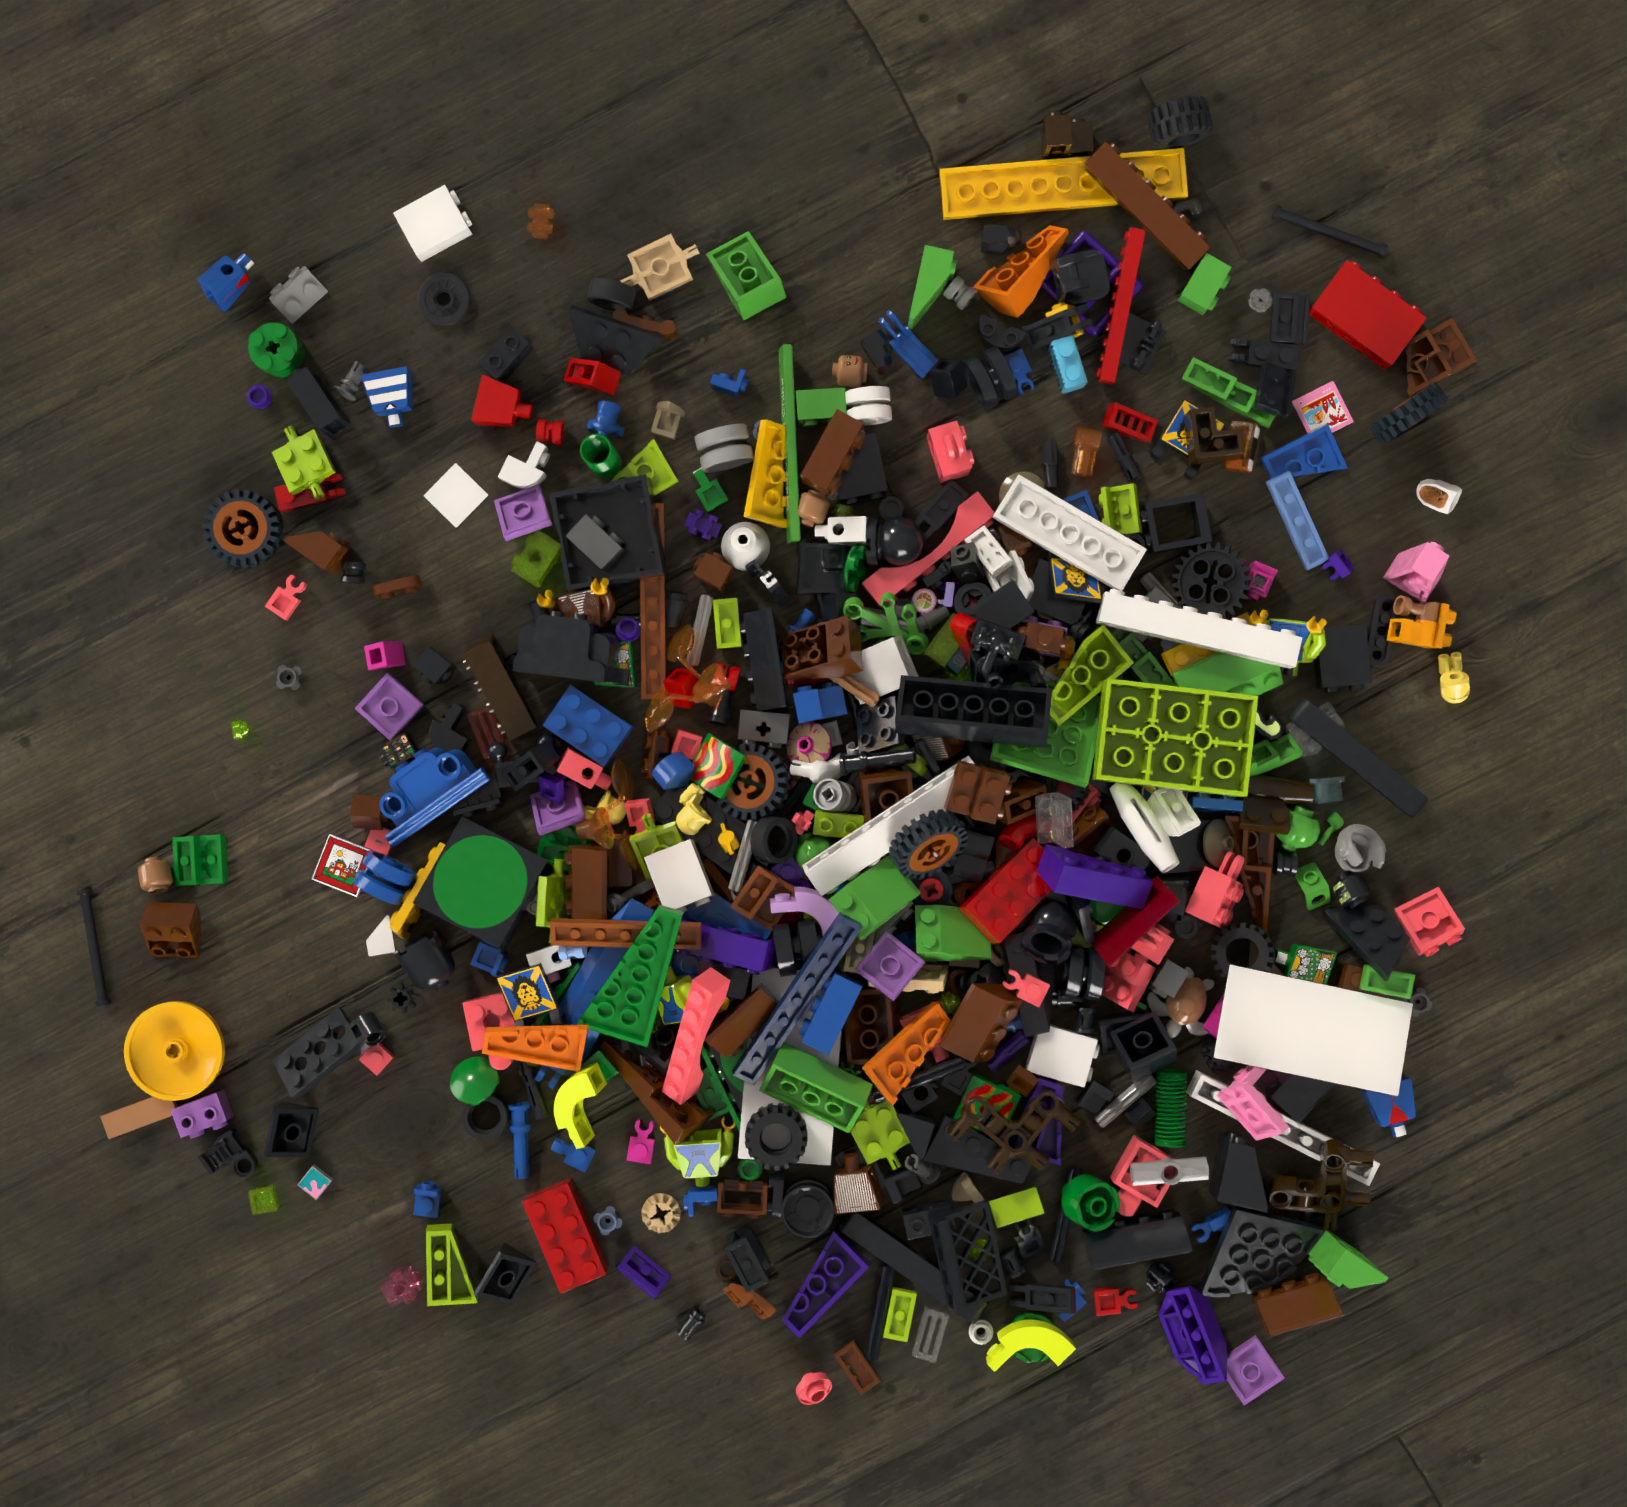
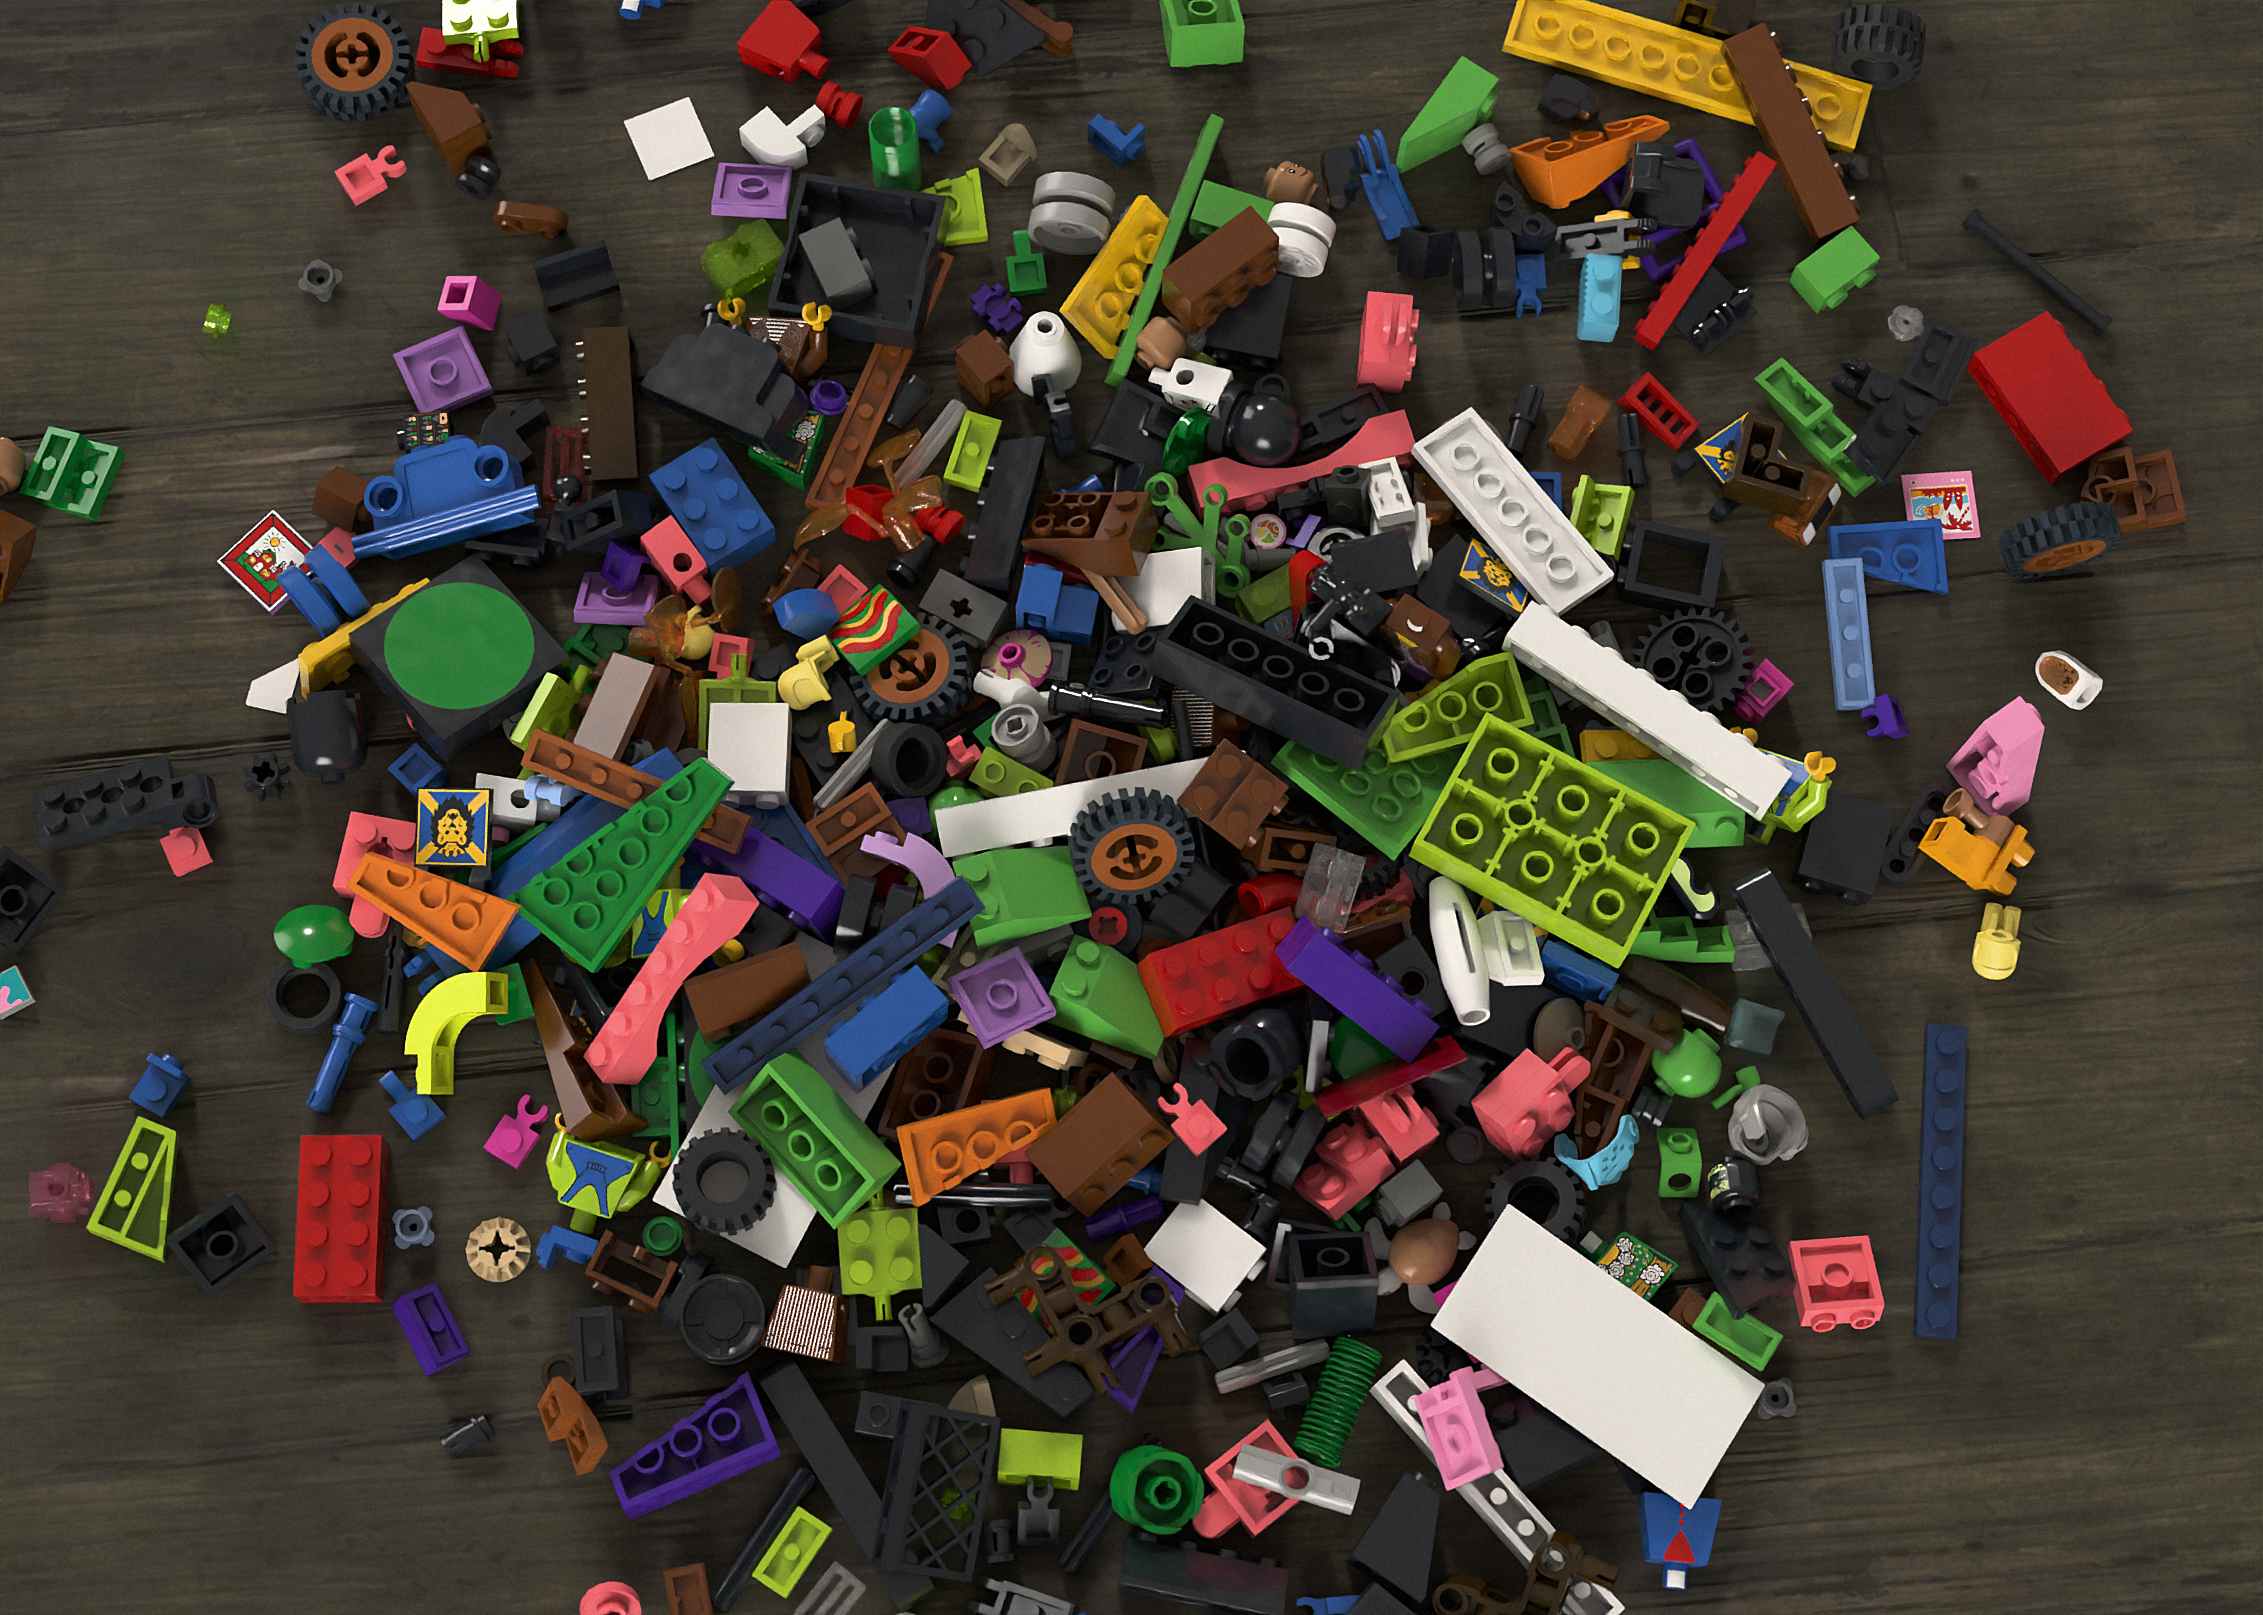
camera: 20 degrees right, 15 degrees down
none -> black panel [533,240,620,313]
none -> medium azure helmet [1554,1115,1639,1191]
none -> dark blue plate [1913,1023,1967,1340]

